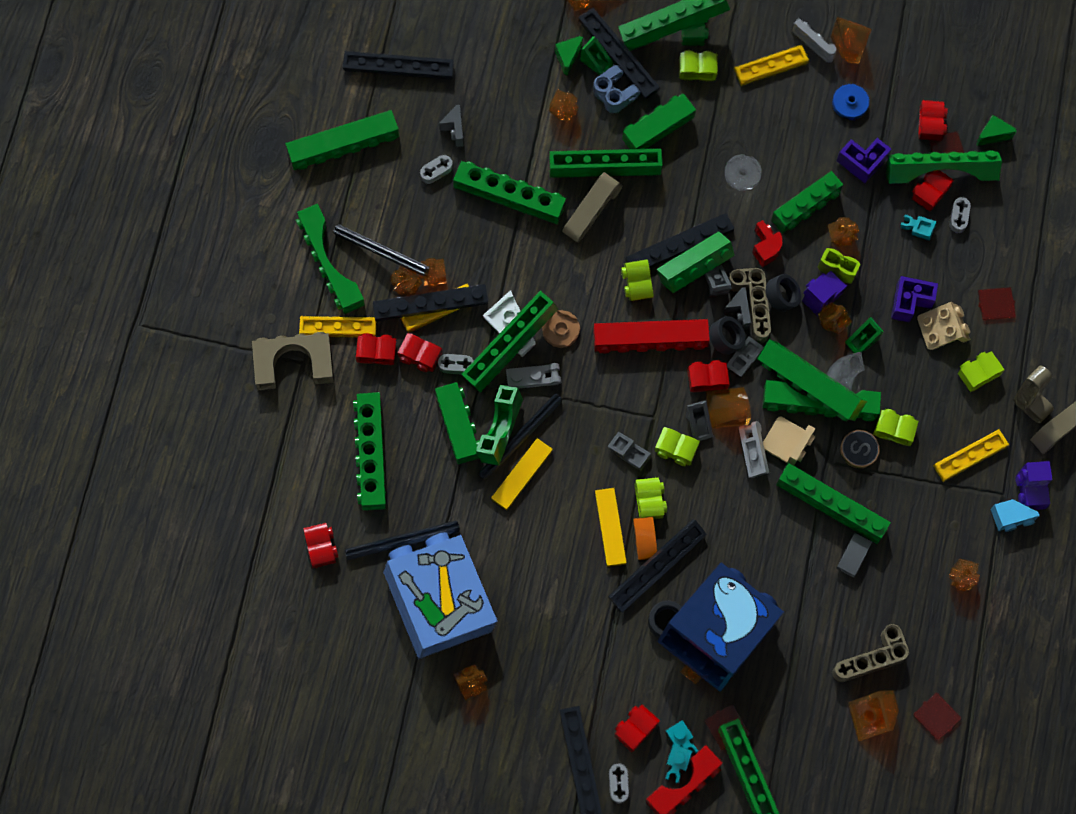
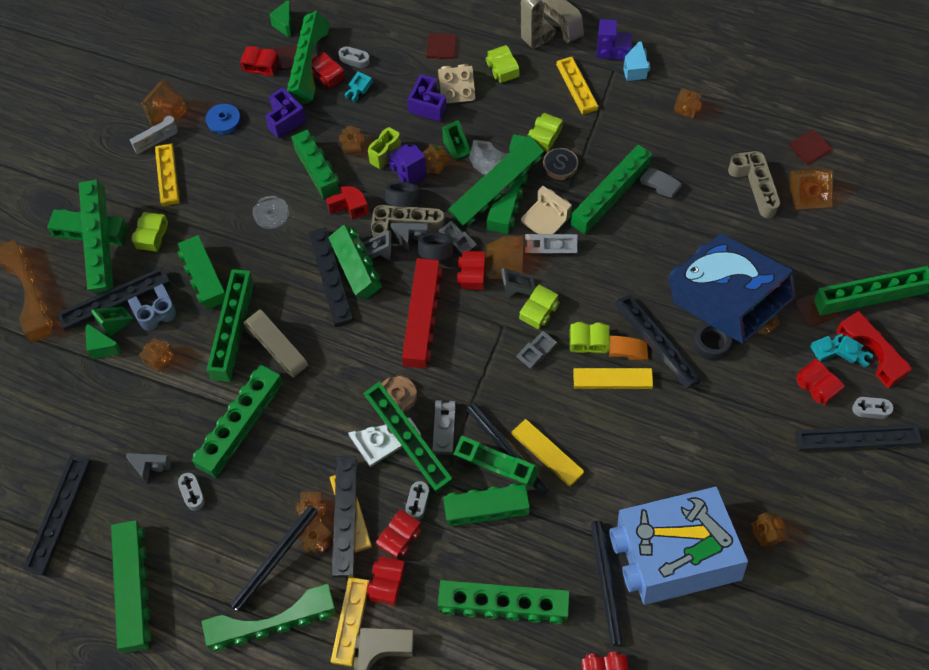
camera: 75 degrees left, 10 degrees down
lime brick [621,260,653,301] -> none

